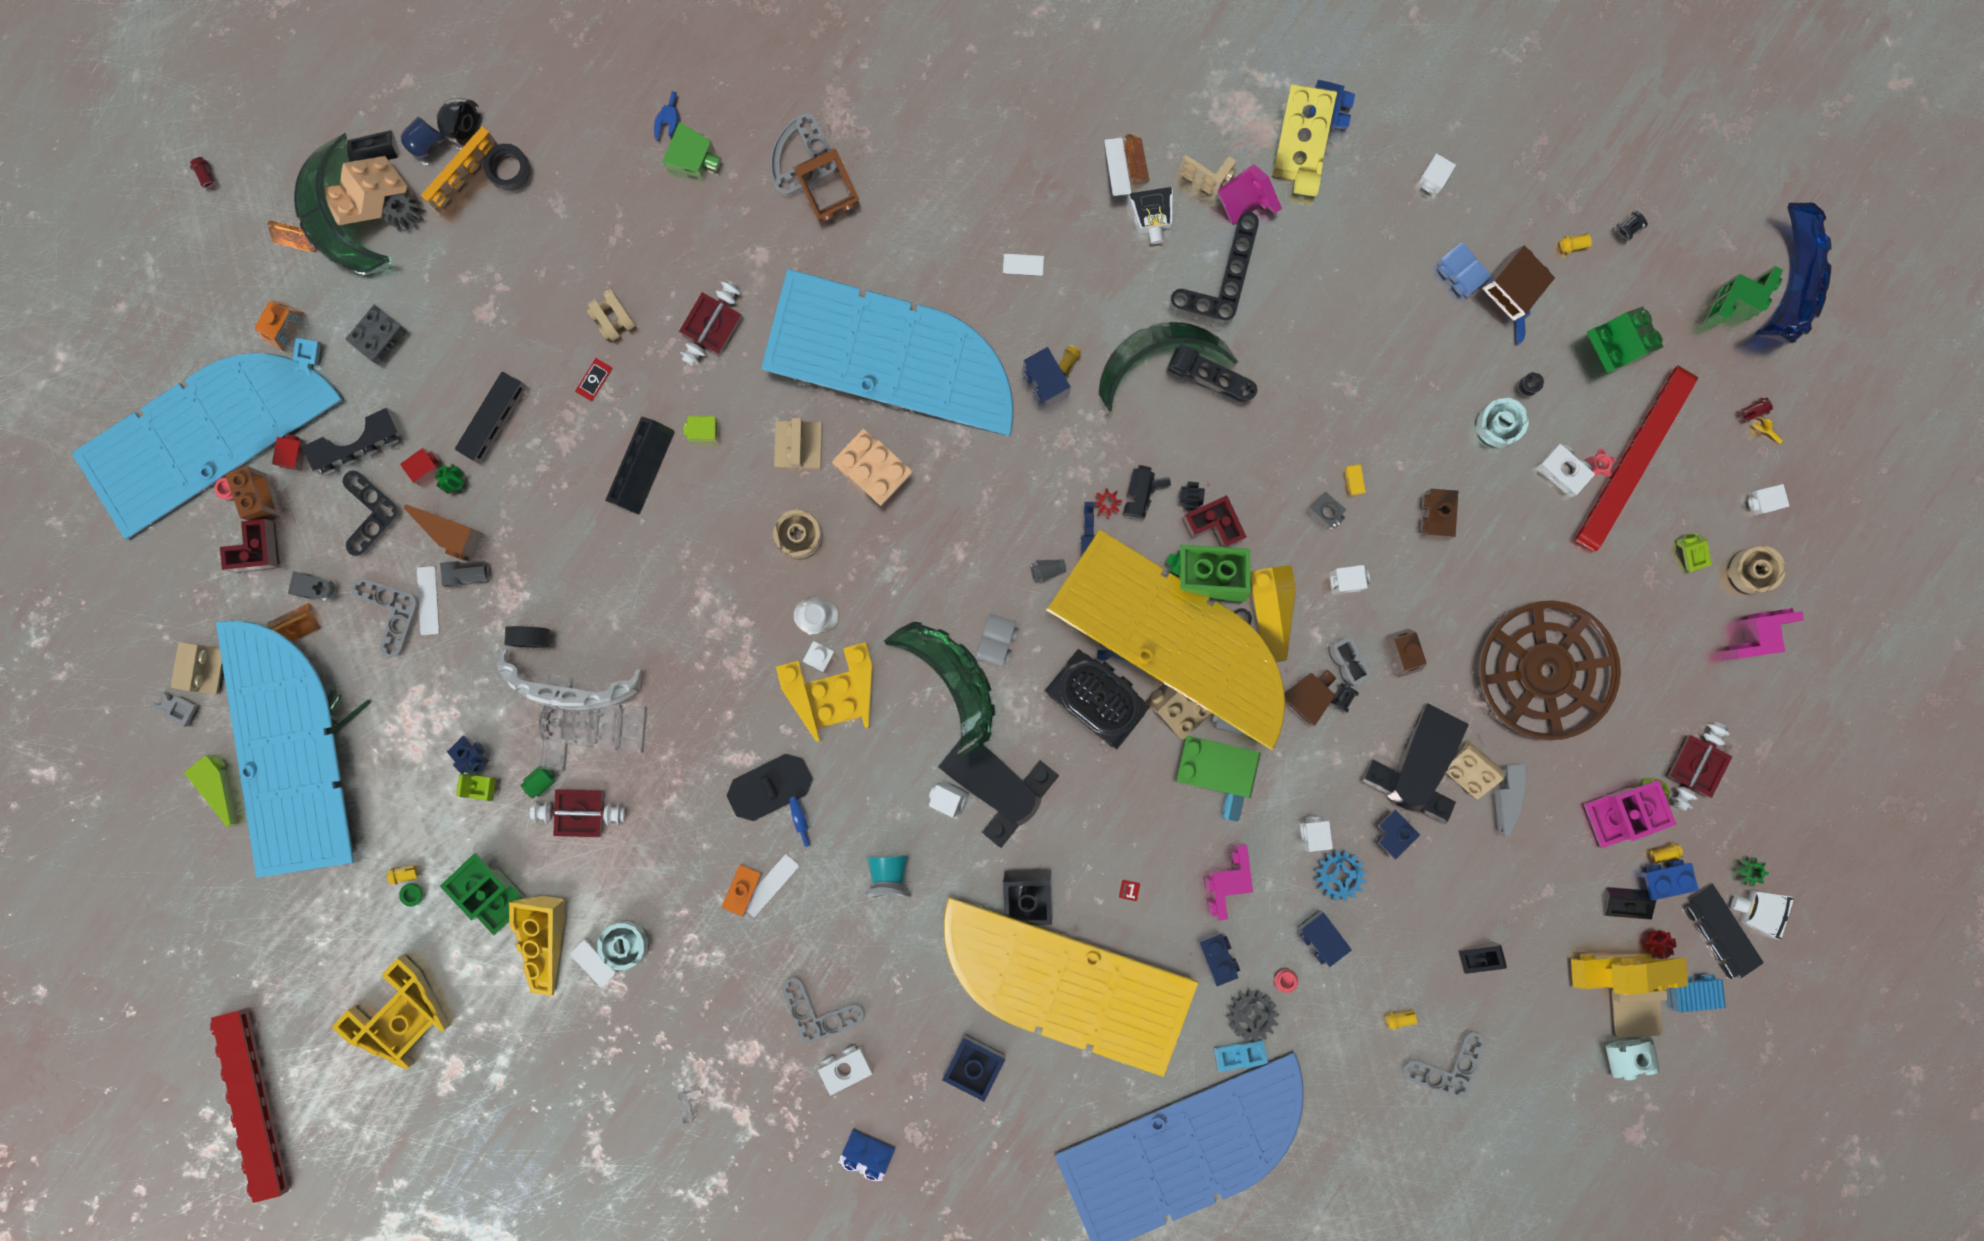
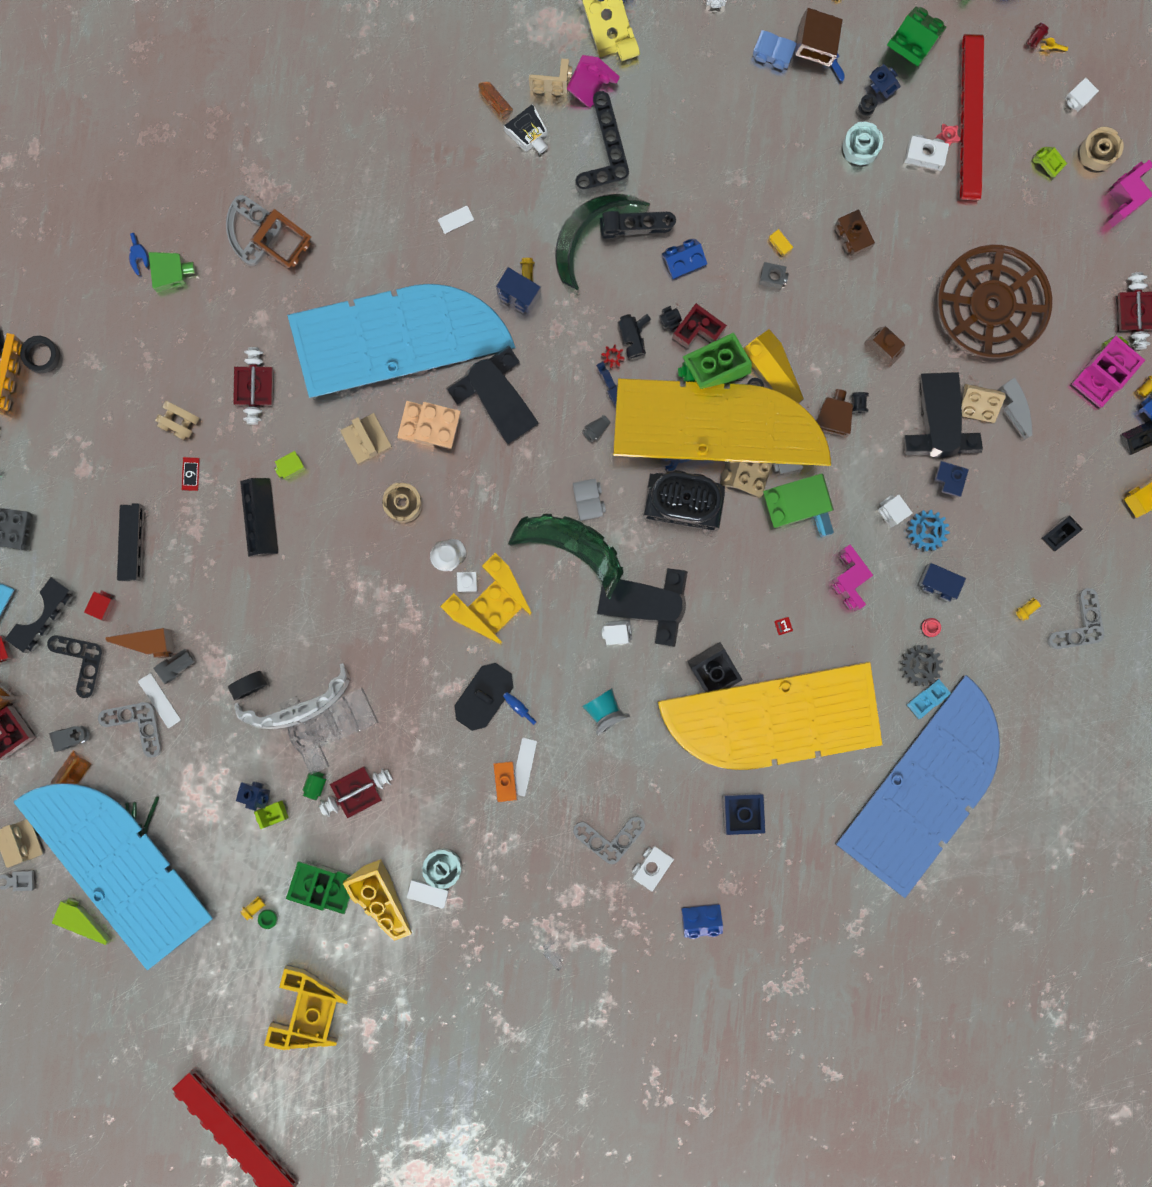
camera: 35 degrees left, 0 degrees up
green gear [435,464,465,494] -> none
white sticker [1104,138,1131,196] -> none
dark blue brick [1197,932,1240,986] -> none
white brick [1329,565,1370,595] -> none
light grey brick [1330,637,1371,686] -> none
none -> black slope [446,346,539,445]
none -> blue bracket [662,239,707,279]
none -> dark blue brick [869,64,901,99]

